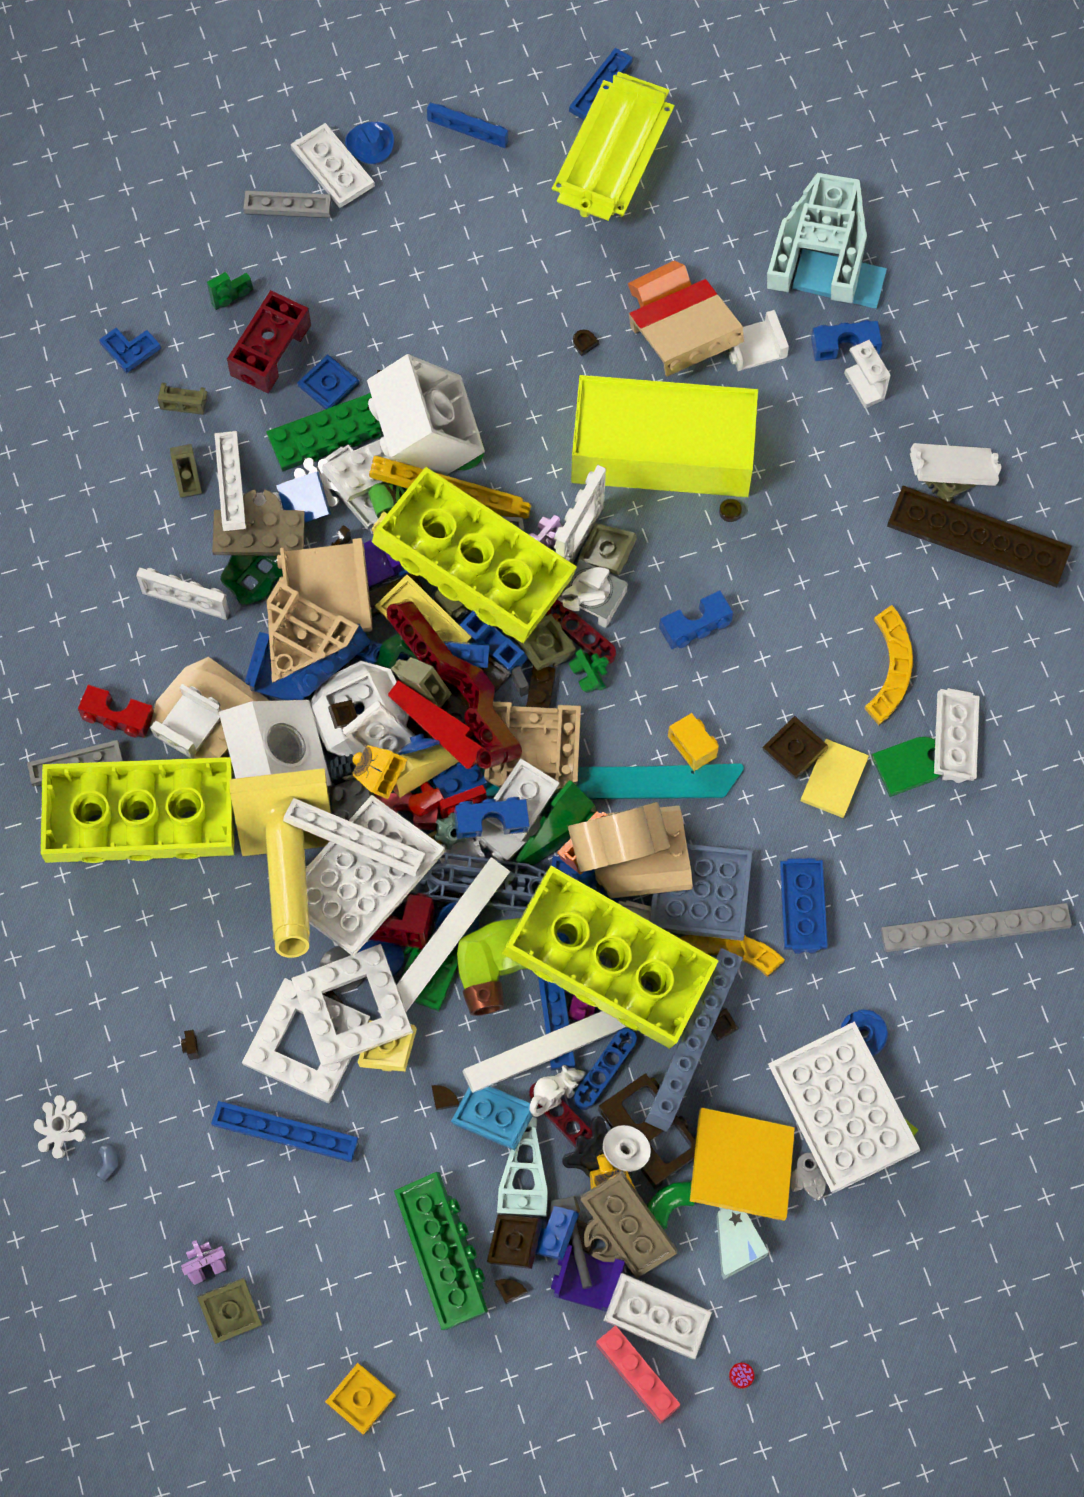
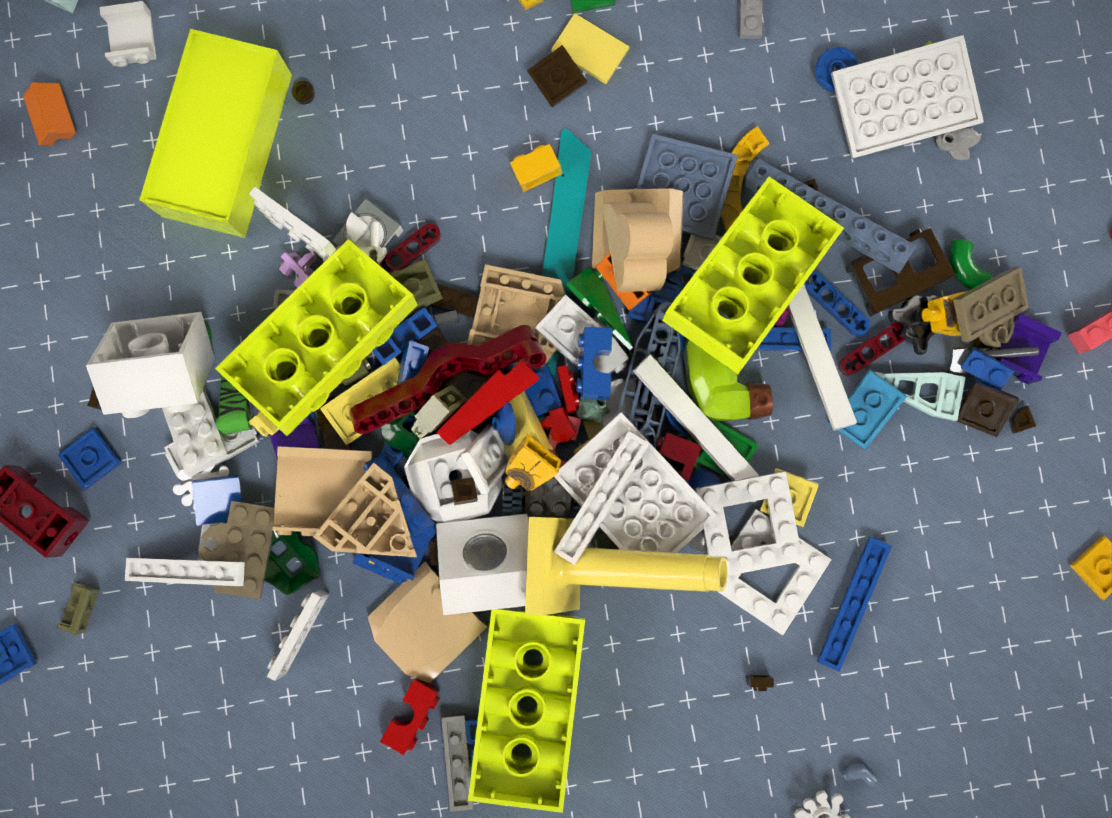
camera: 80 degrees left, 15 degrees up
white panel [150,684,222,759] -> none
olive slope [170,444,202,498] -> none
lavender hips [181,1240,227,1285] -> none
olive hinge [197,1277,262,1344] -> none
green plate [266,393,383,472] -> none
dark brown tile [331,525,351,546] -> none
yellow hinge [369,456,531,519] -> none
green plate [394,1172,488,1330] -> none
dark brown tile [431,1085,459,1111] -> none
white animal [530,1065,586,1117] -> none
green hips [569,649,609,693] -> none
dark brown tile [573,329,599,356] -> none
olive hinge [577,523,637,575] -> none
white dish [603,1125,651,1171] -> none
white tile [604,1274,712,1359] -> none
tan panel [629,279,744,377] -> none
blue arch [659,590,733,649] -> none
yellow tile [690,1108,795,1221] -> none
light aqua slope [716,1207,769,1279] -> none
blue brick [780,858,828,954] -> none

